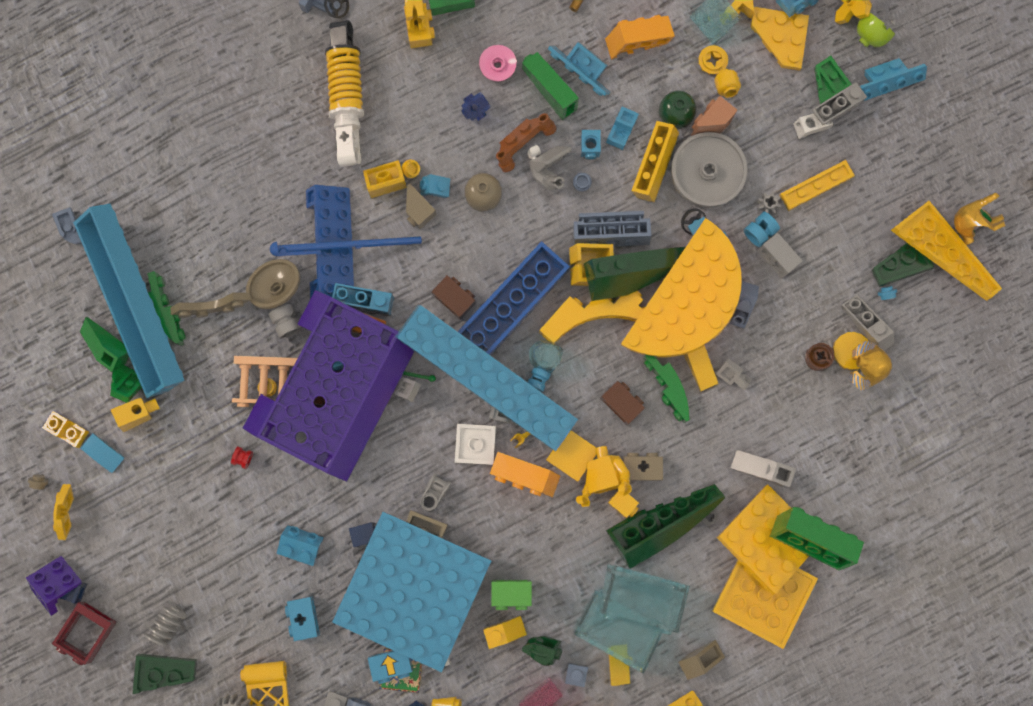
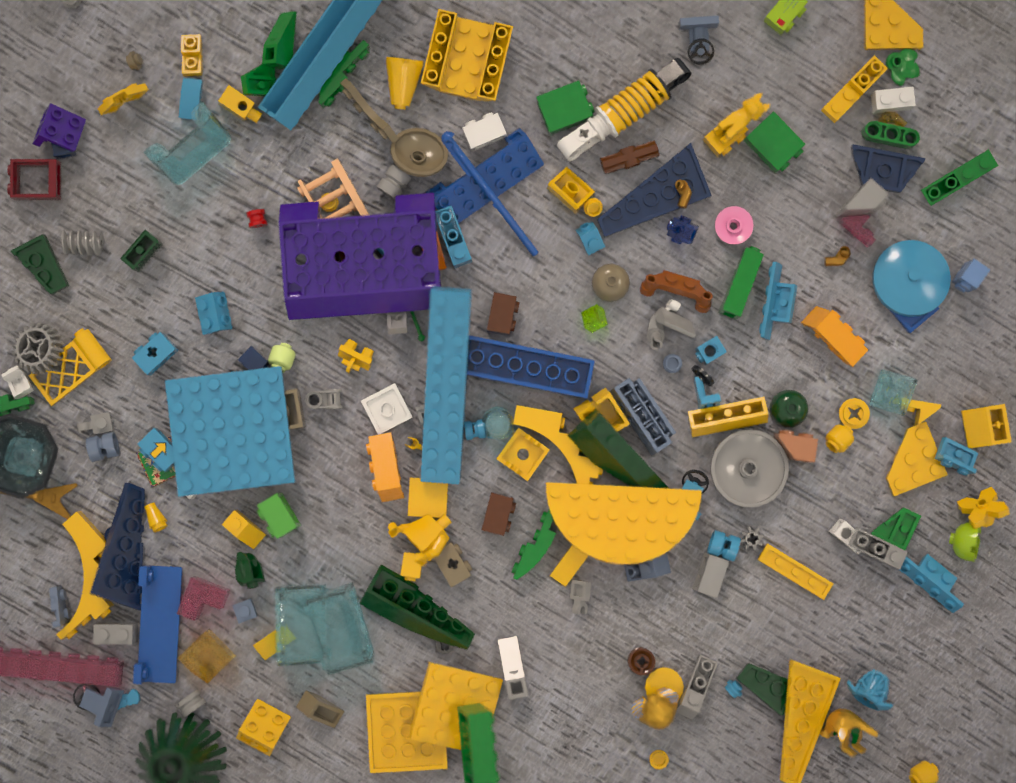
camera: 65 degrees right, 5 degrees up
dark tan slope [406,183,437,229] -> none
dark azure slope [606,106,639,150] -> none
none -> dark green brick [120,230,163,272]
none -> clear light blue windscreen [143,102,231,185]
none -> yellowish green head [268,343,296,373]
none -> yellow hips [338,339,374,373]
none -> yellow cone [386,57,424,110]
none -> yellow slope [421,9,513,101]
none -> white brick [462,112,507,152]
none -> yellow piece [496,427,550,481]
none -> green brick [536,80,595,135]
none -> clear neon green slope [581,304,608,333]
none -> dark blue wing [597,143,712,238]
none -> reddish brown piece [600,140,660,174]
none -> yellow plate [649,750,669,770]
none -> pearl gold arm [675,179,692,209]
none -> dark azure piece [691,365,721,409]
none -> dark azure piece [847,669,893,711]

